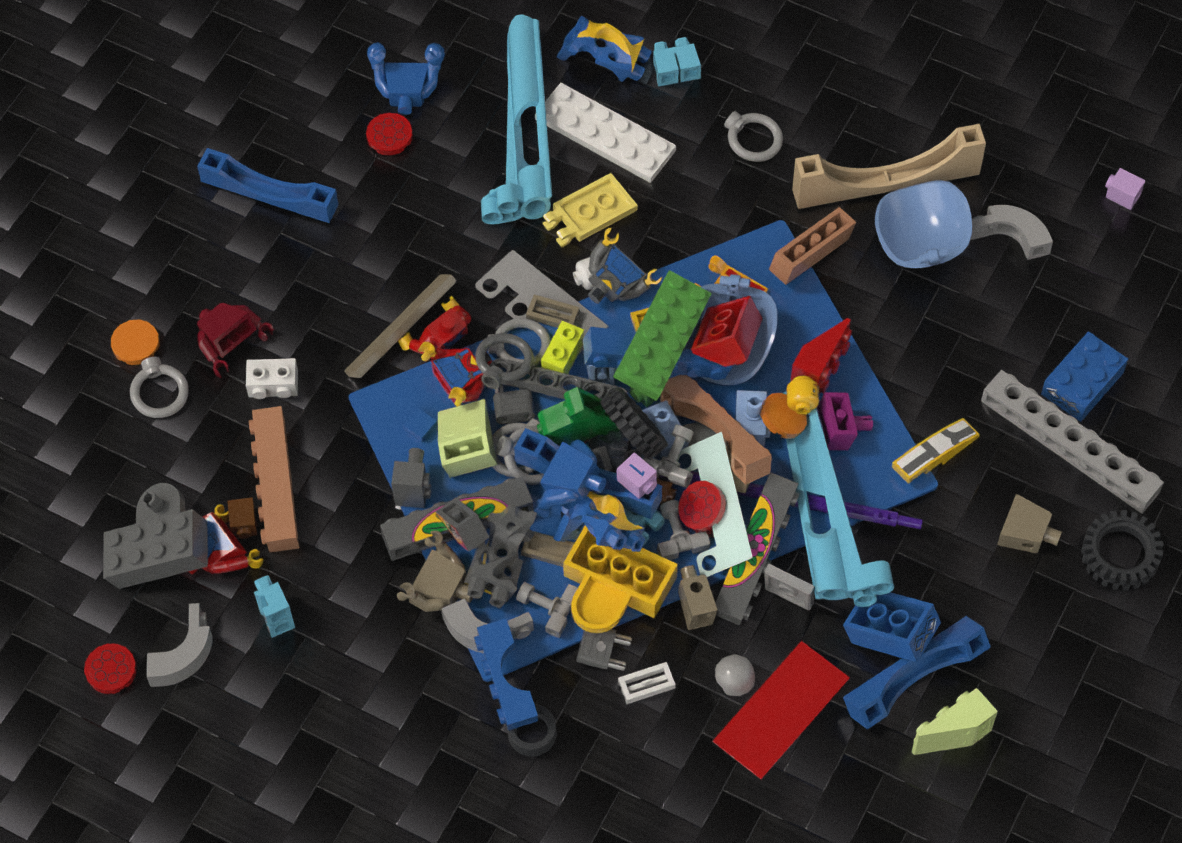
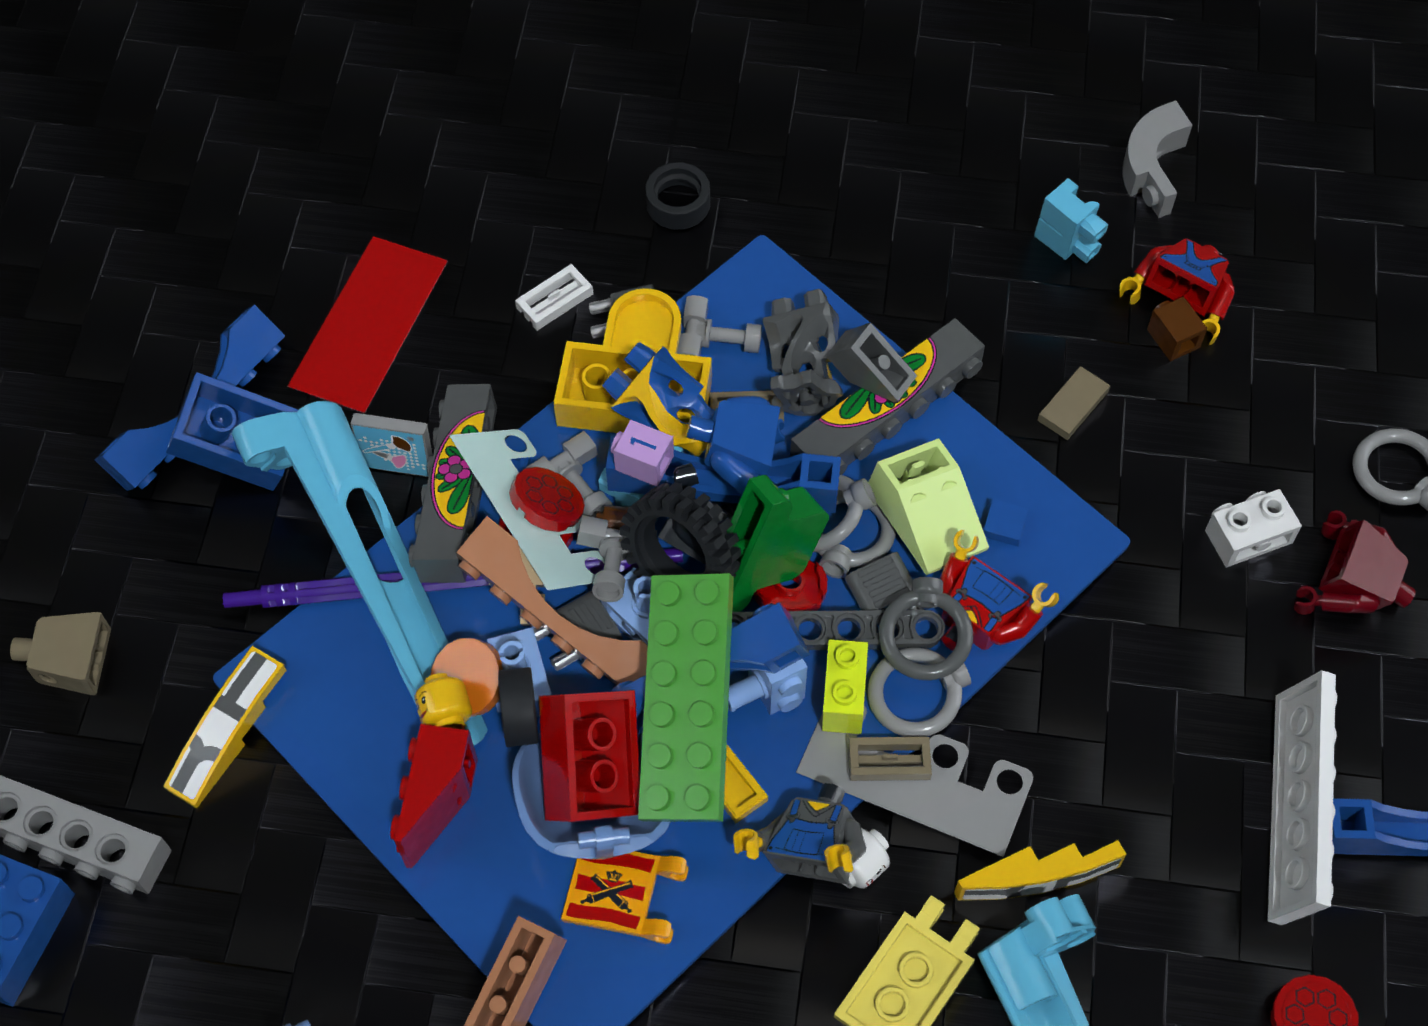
camera: 160 degrees right, 0 degrees up
red tile [84,644,137,694] -> none
dark grey brick [103,483,208,589] -> none
nougat brick [249,406,299,553] -> none
dark tan tile [344,275,456,378] -> none
dark grey brick [391,448,431,508] -> none
dark tan torso [397,531,473,612] -> none
red torso [398,296,471,360] -> none
light grey arch [442,598,534,653] -> none
blue arch [474,618,538,730] -> none
dark tan torso [678,565,717,630] -> none
light grey hair [715,654,755,696] -> none
magenta brick [817,392,873,450] -> none
yellowish green slope [912,688,998,755] -> none
none -> black tyre [498,667,539,747]
none -> yellow slope [954,840,1126,900]
none -> dark tan tile [1038,366,1110,440]
none -> white plate [1268,670,1337,925]

